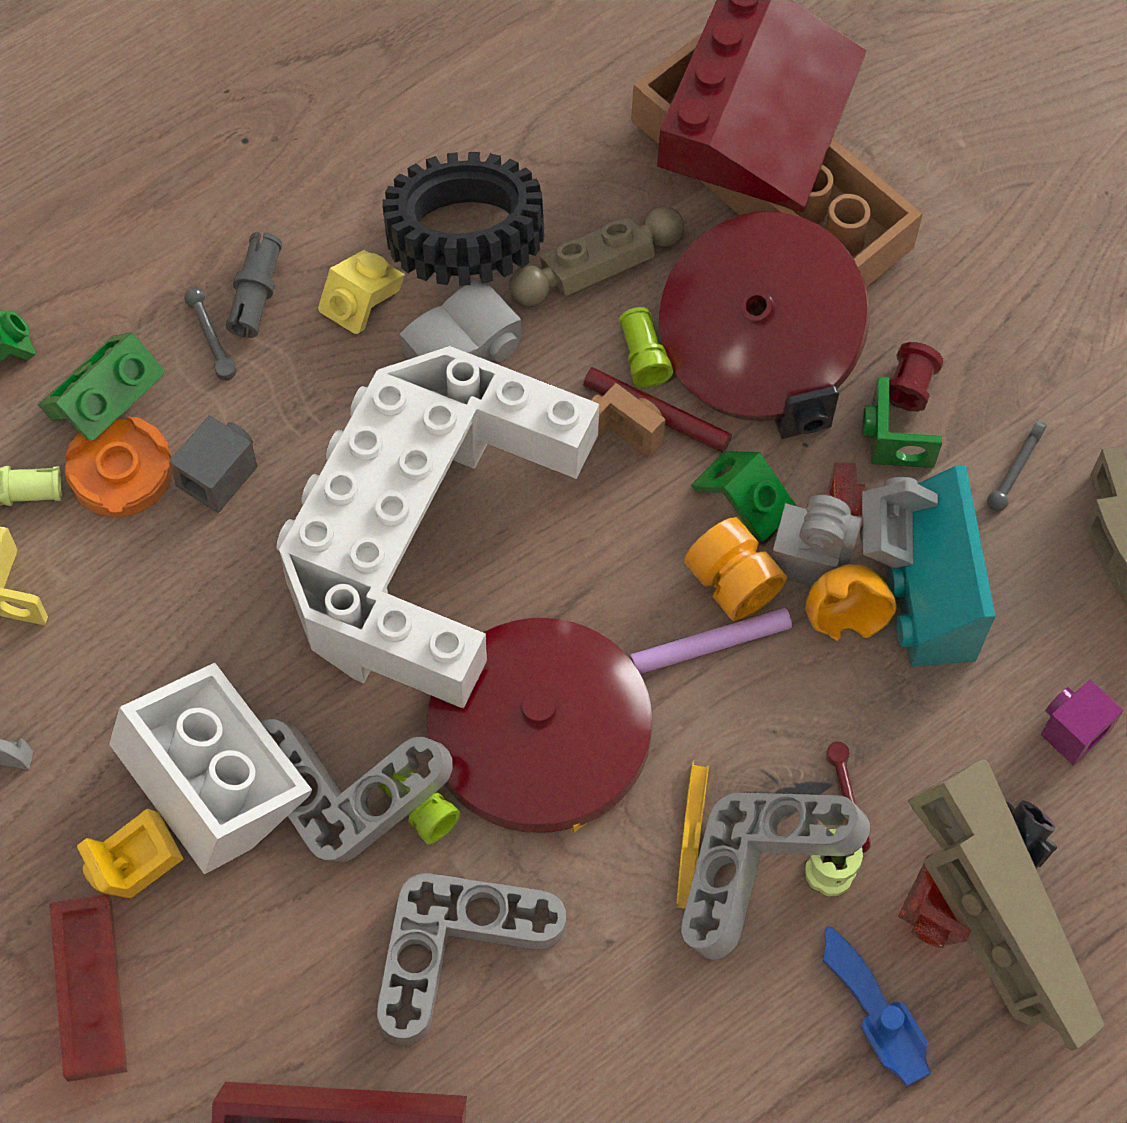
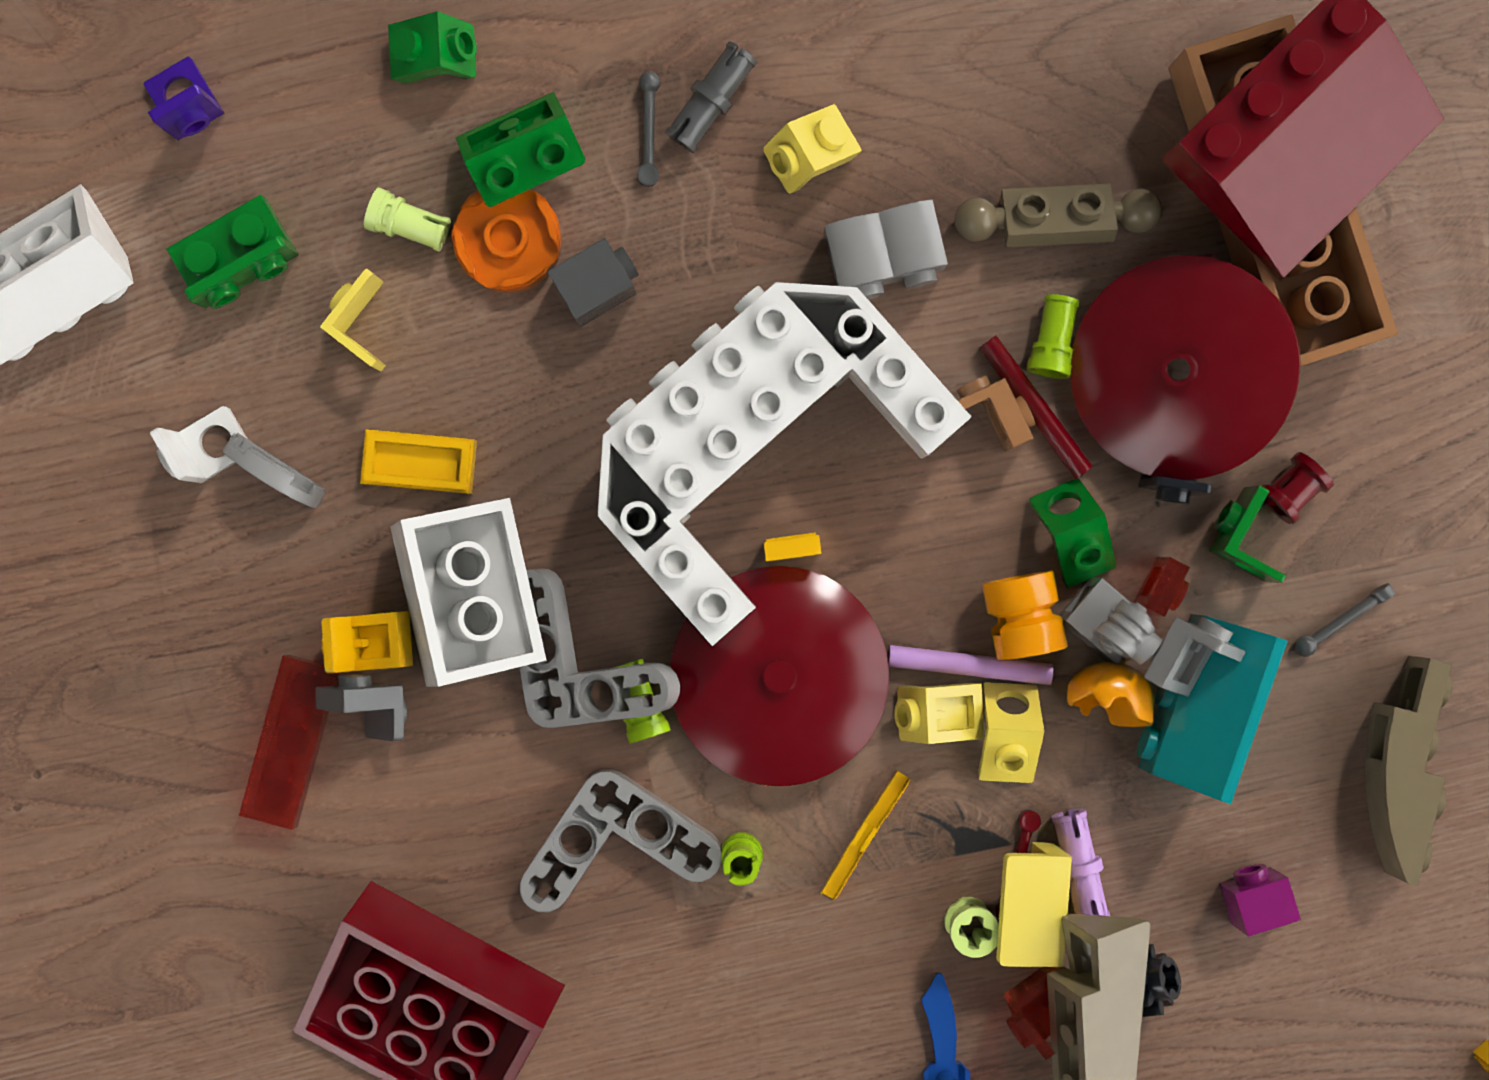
camera: 25 degrees right, 25 degrees up
black tyre [382,152,545,286] -> none
light grey beam [681,793,870,960] -> none
none -> dark grey bracket [316,674,407,742]
none -> yellow tile [360,429,477,494]
none -> lime pin [721,832,763,886]
none -> yellow tile [763,532,822,562]
none -> light yellow bracket [894,683,984,744]
none -> light yellow bracket [978,682,1044,783]
none -> light yellow panel [996,842,1072,967]
none -> lavender pin [1051,808,1110,916]

